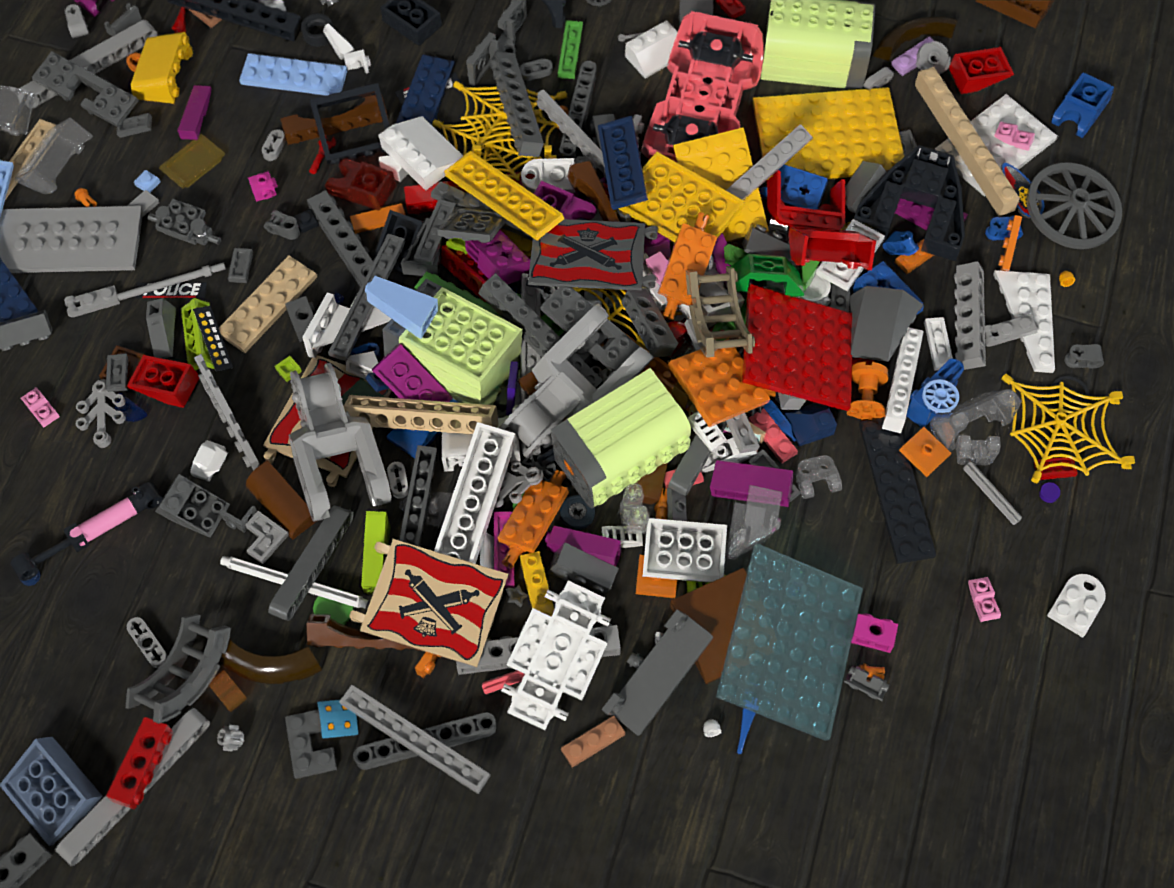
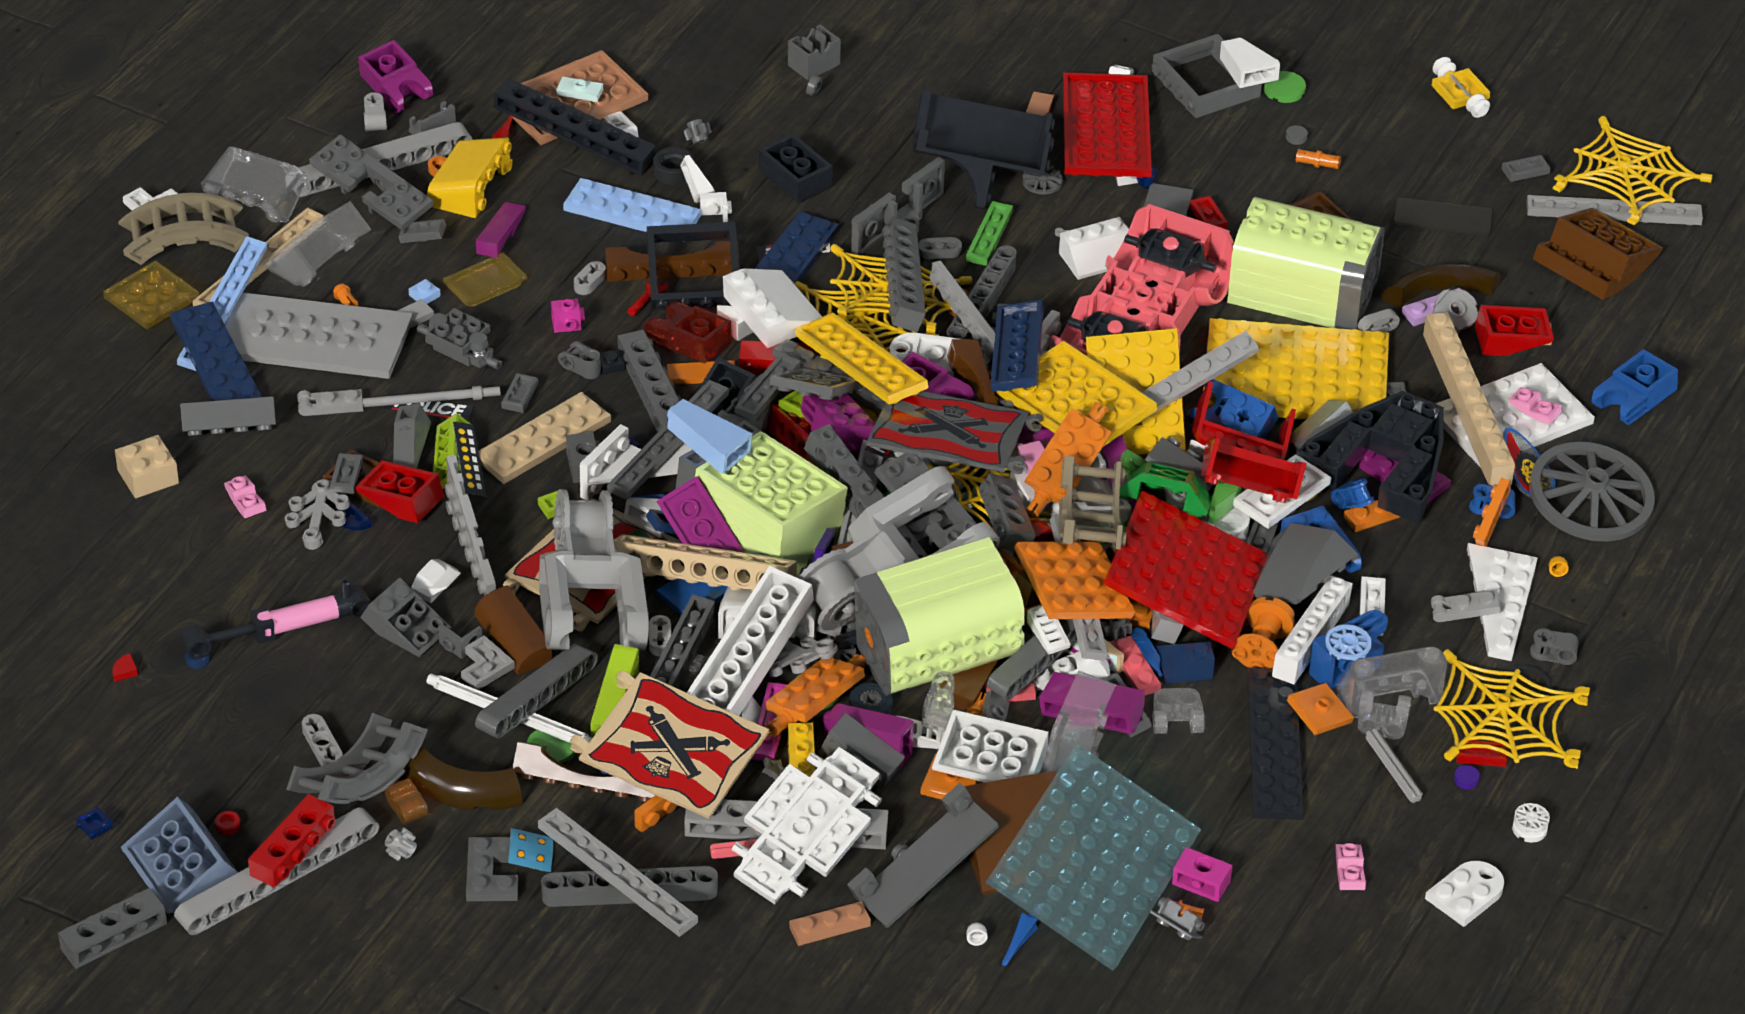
camera: 10 degrees right, 20 degrees down
light grey brick [954,261,986,370] -> none
none -> red tile [215,811,241,836]
none -> white wheel [1512,803,1550,843]

